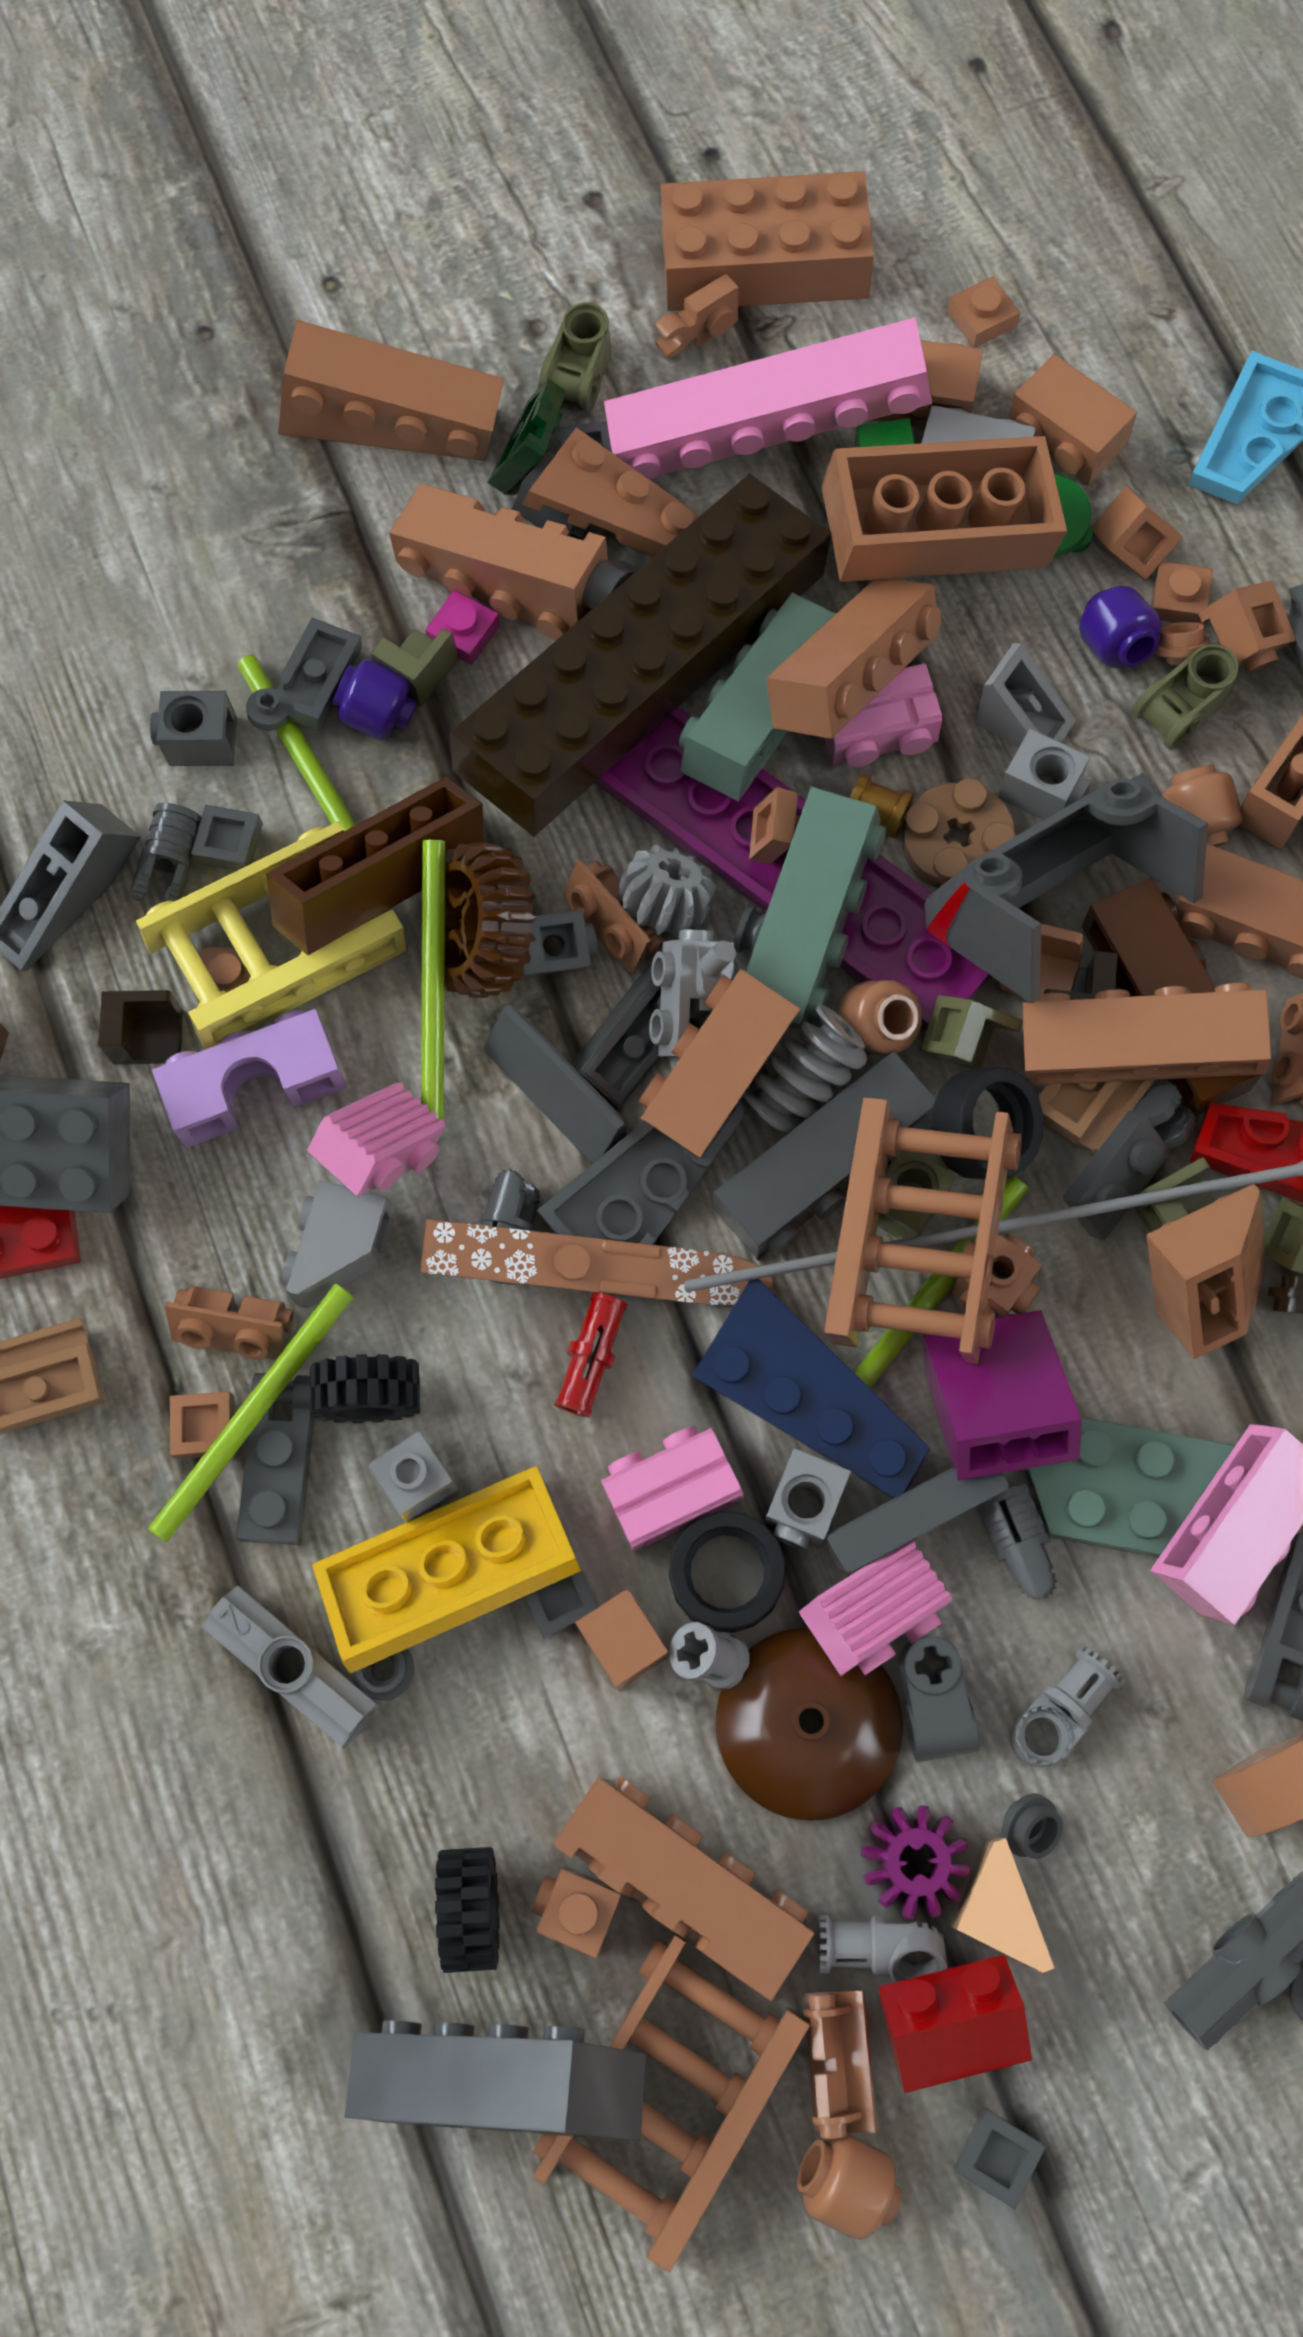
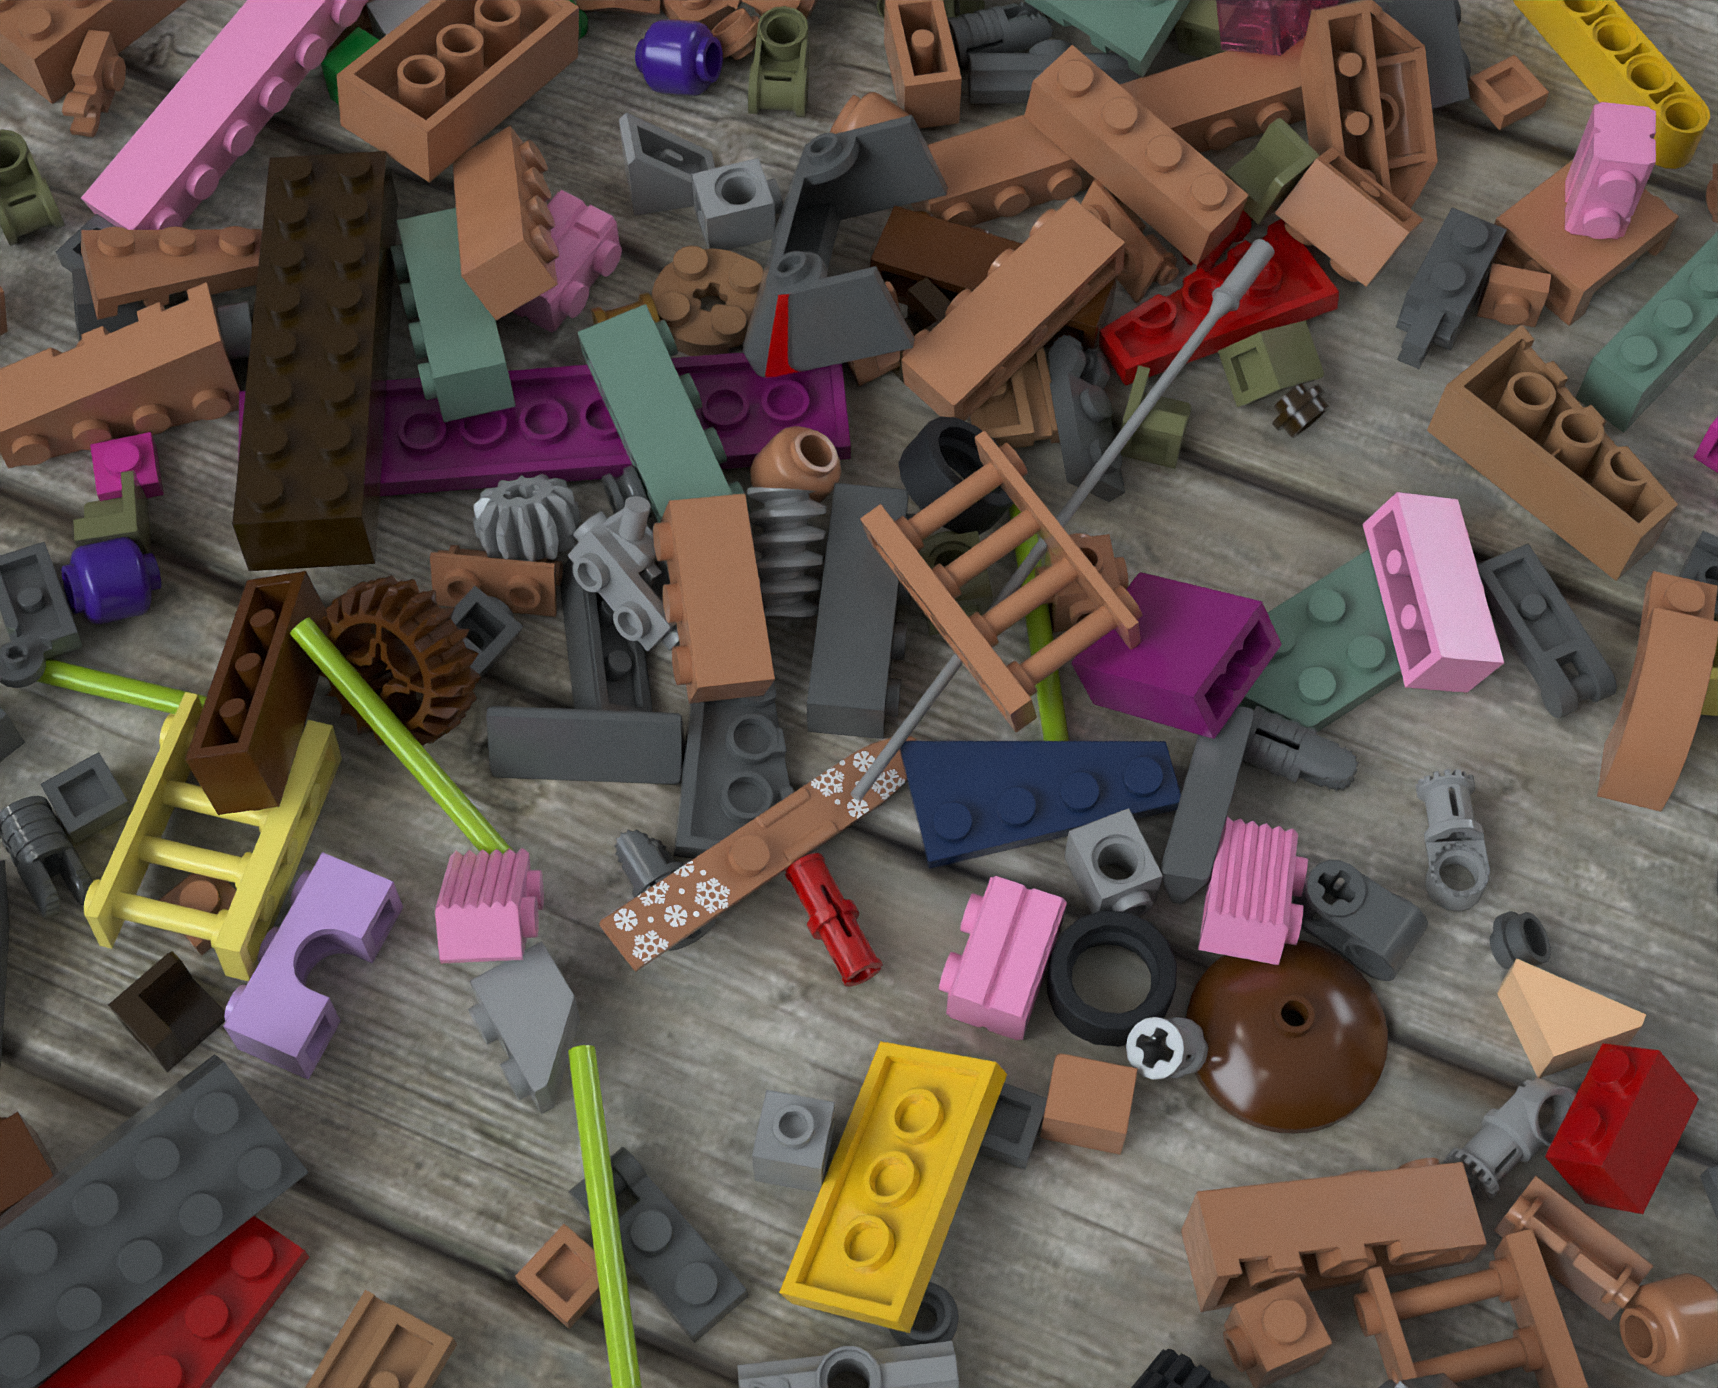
camera: 50 degrees left, 10 degrees down
nougat hinge [165,1285,295,1360] -> none
black tyre [310,1354,420,1423] -> none
dark green wing [487,379,566,494] -> none
nougat plate [749,787,800,865] -> none
magenta gear [861,1805,971,1919] -> none
olive panel [920,995,1023,1069] -> none
nougat slope [1146,1184,1266,1359] -> none

